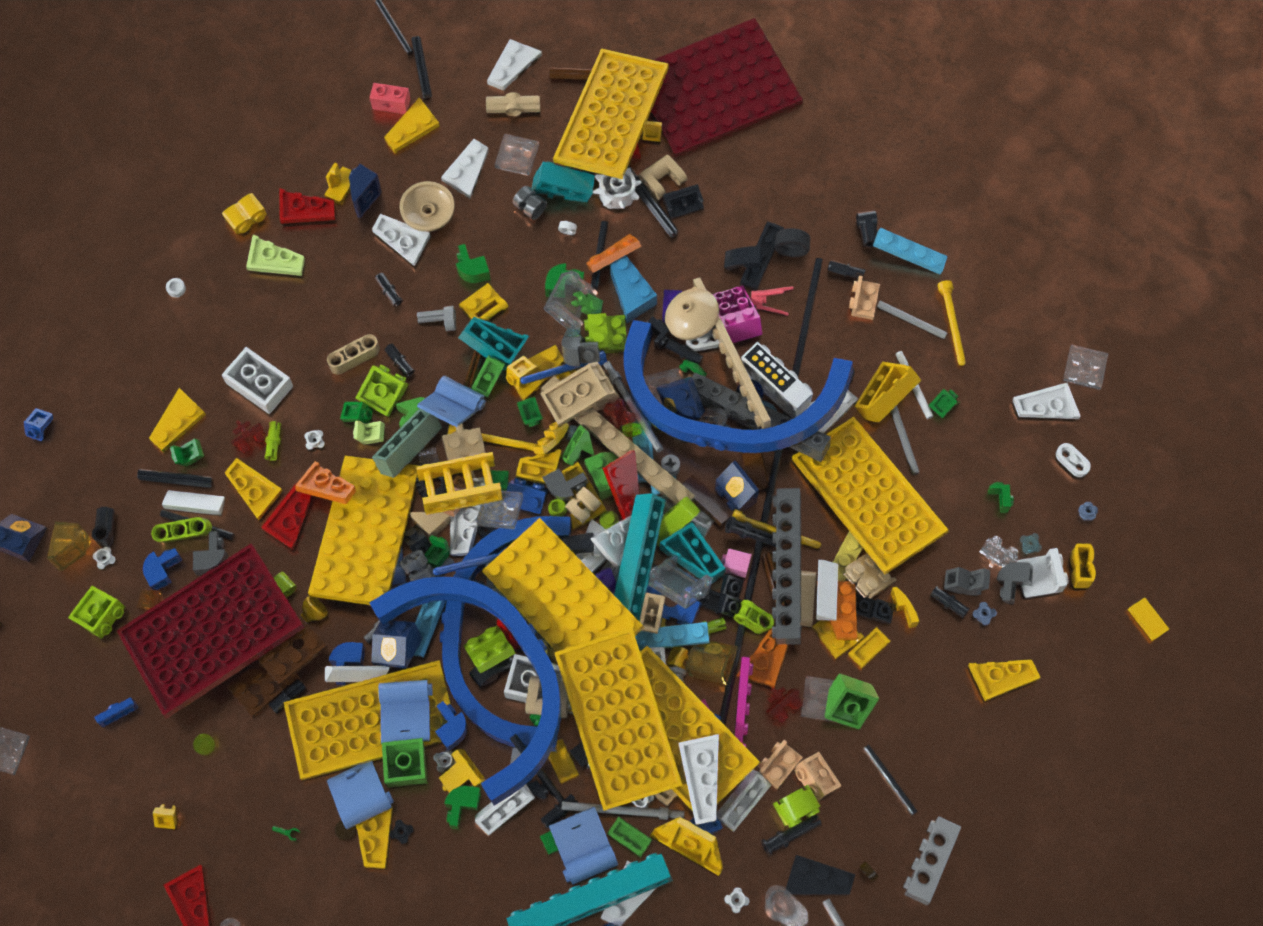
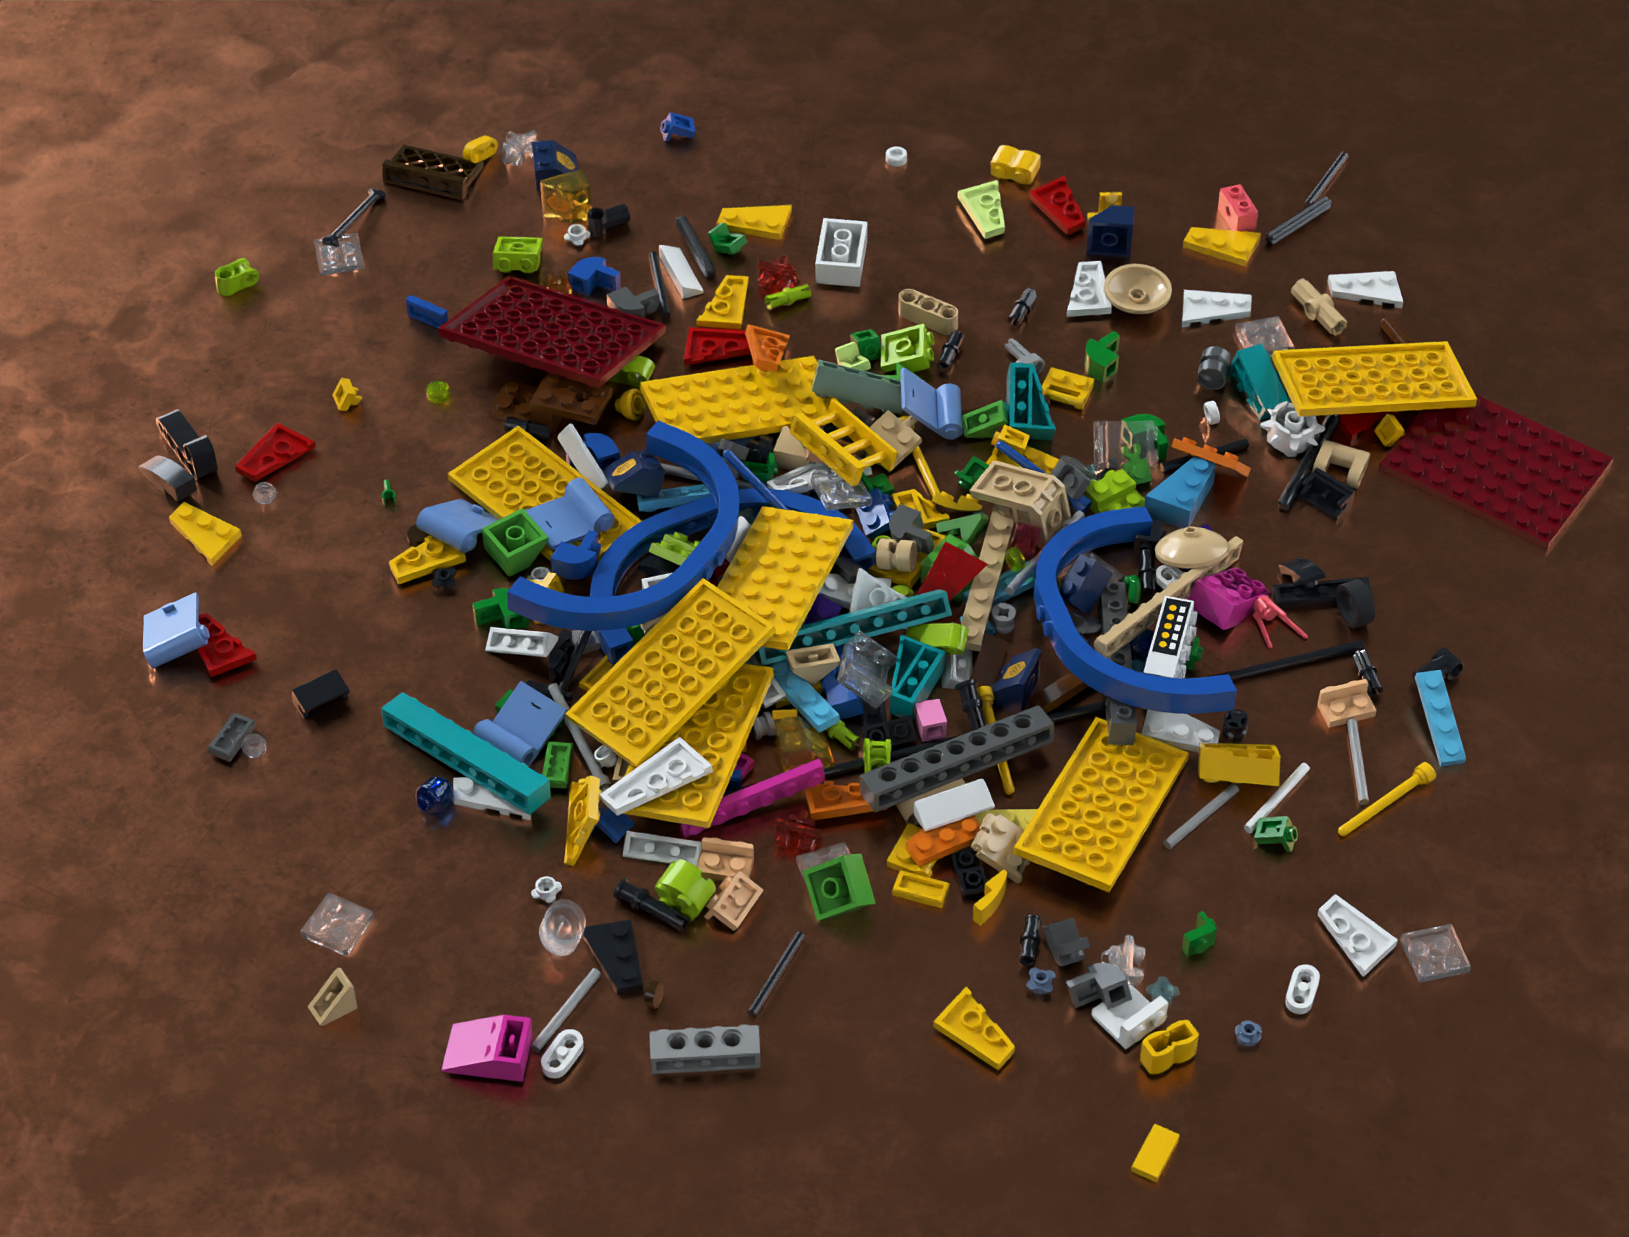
camera: 60 degrees right, 20 degrees down
lime beam [151,517,212,543] -> none
white plate [305,430,325,450] -> none

